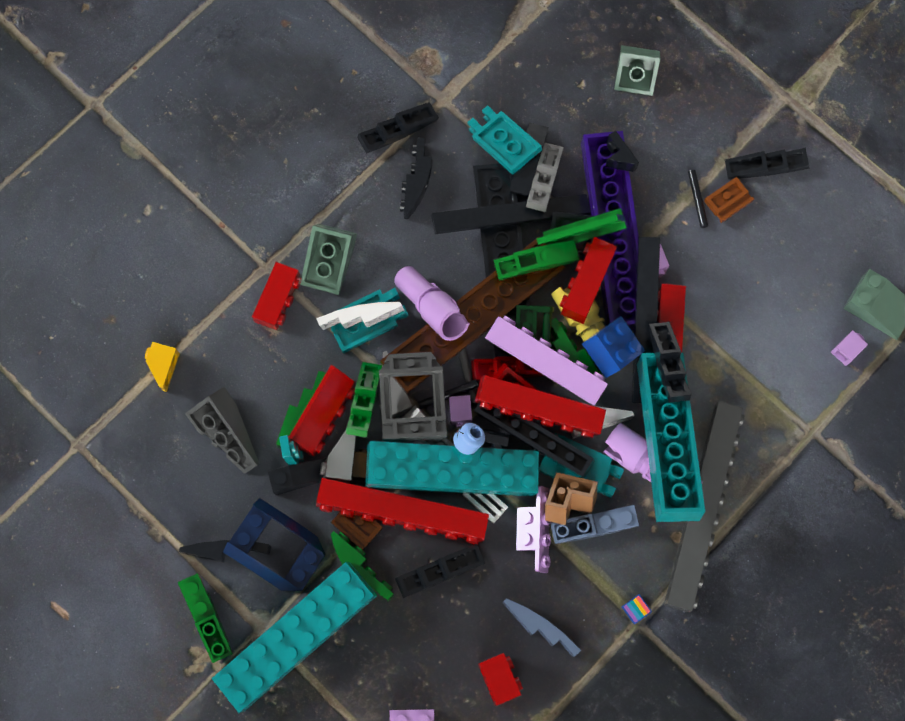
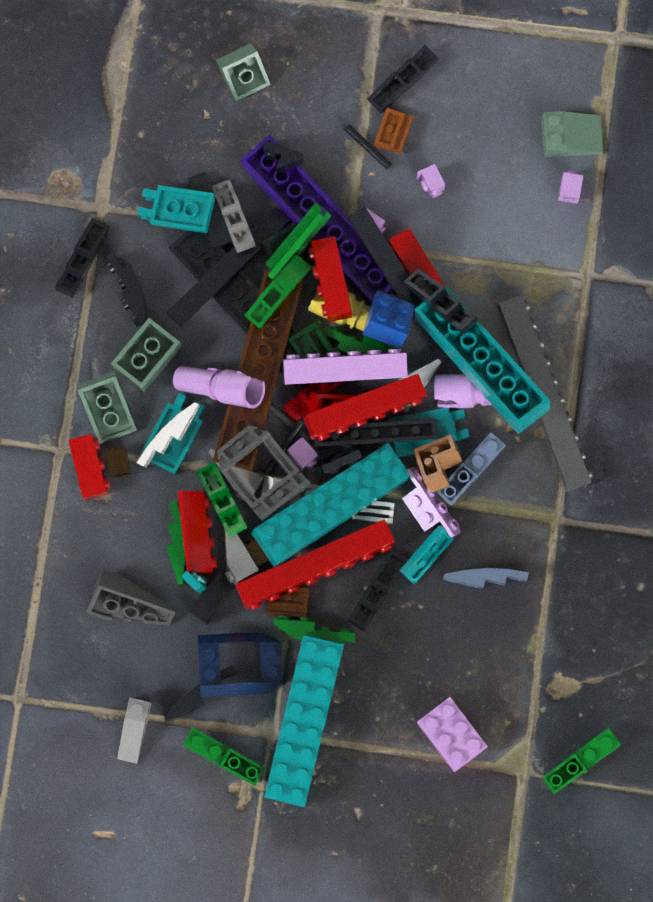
camera: 30 degrees left, 5 degrees up
yellow slope [145,342,180,392] -> none
light blue head [453,423,485,455] -> none
red brick [478,653,523,706] -> none
tile [621,594,652,624] -> none
none -> dark brown brick [105,446,132,478]
none -> sand green brick [111,318,182,393]
none -> light grey slope [117,698,152,764]
none -> teal plate [399,525,454,584]
none -> lavender brick [416,164,445,198]

